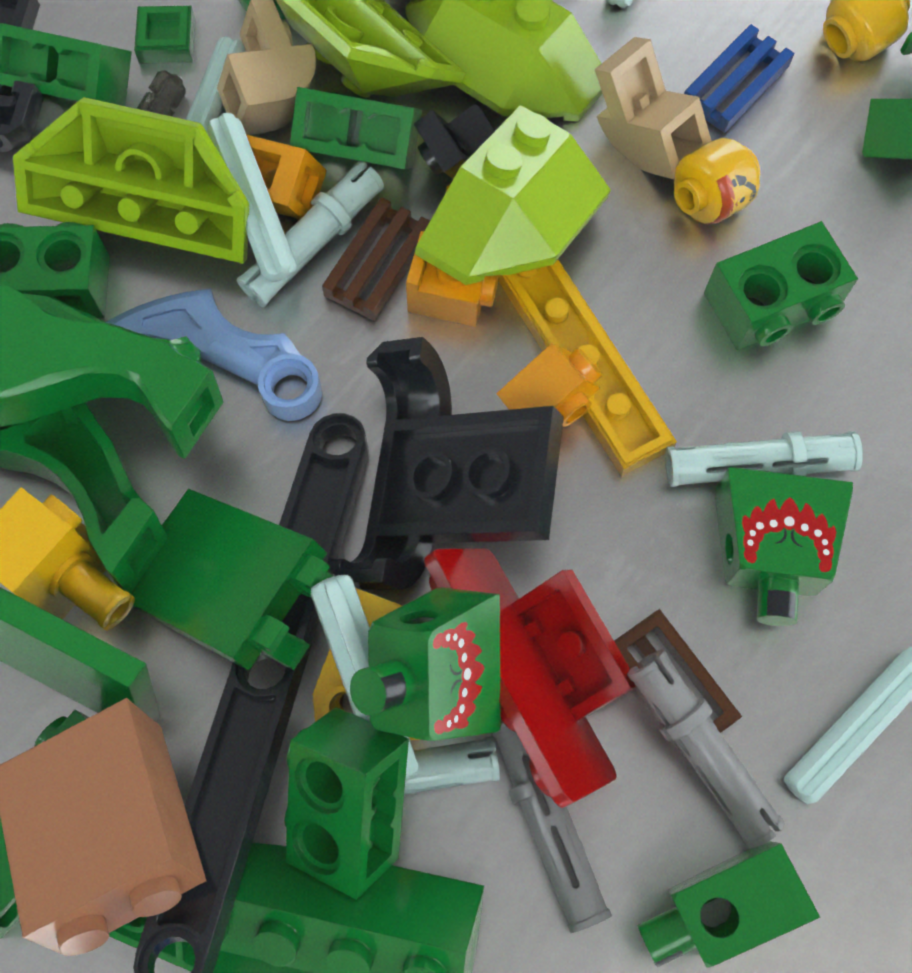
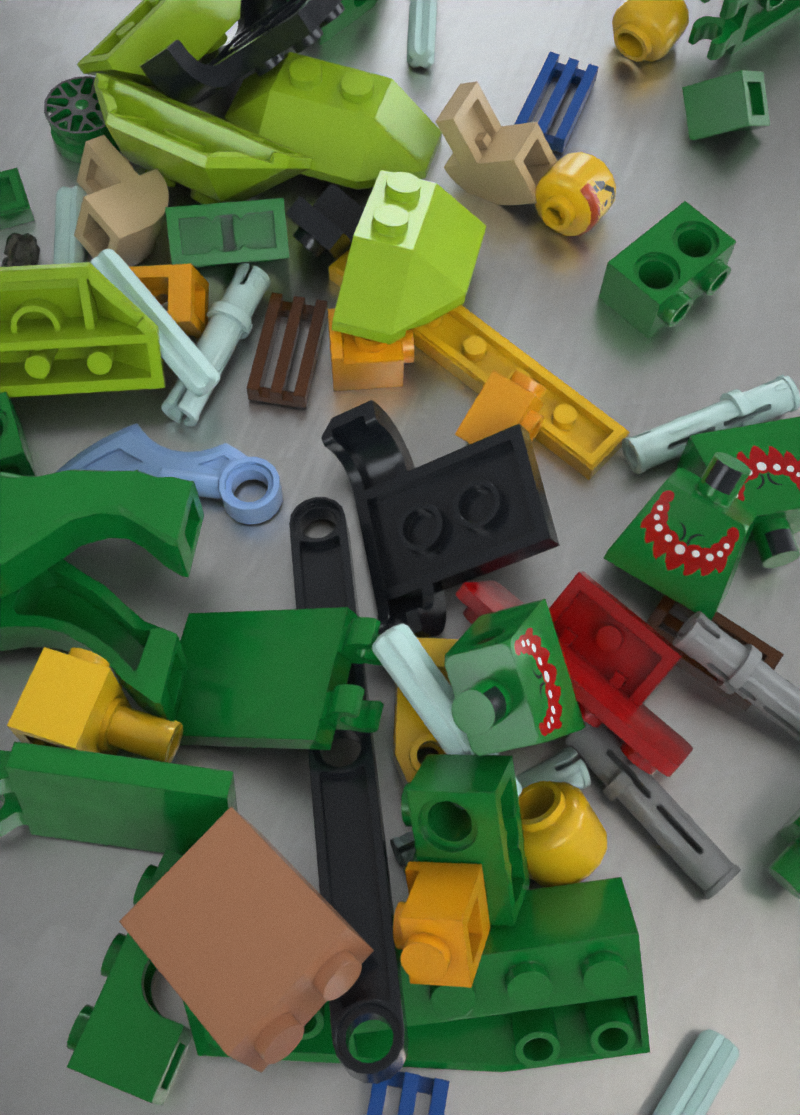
camera: 20 degrees left, 5 degrees down
none -> light orange brick [393,861,491,988]
none -> yellow head [518,781,607,887]
none -> green torso [603,452,758,620]

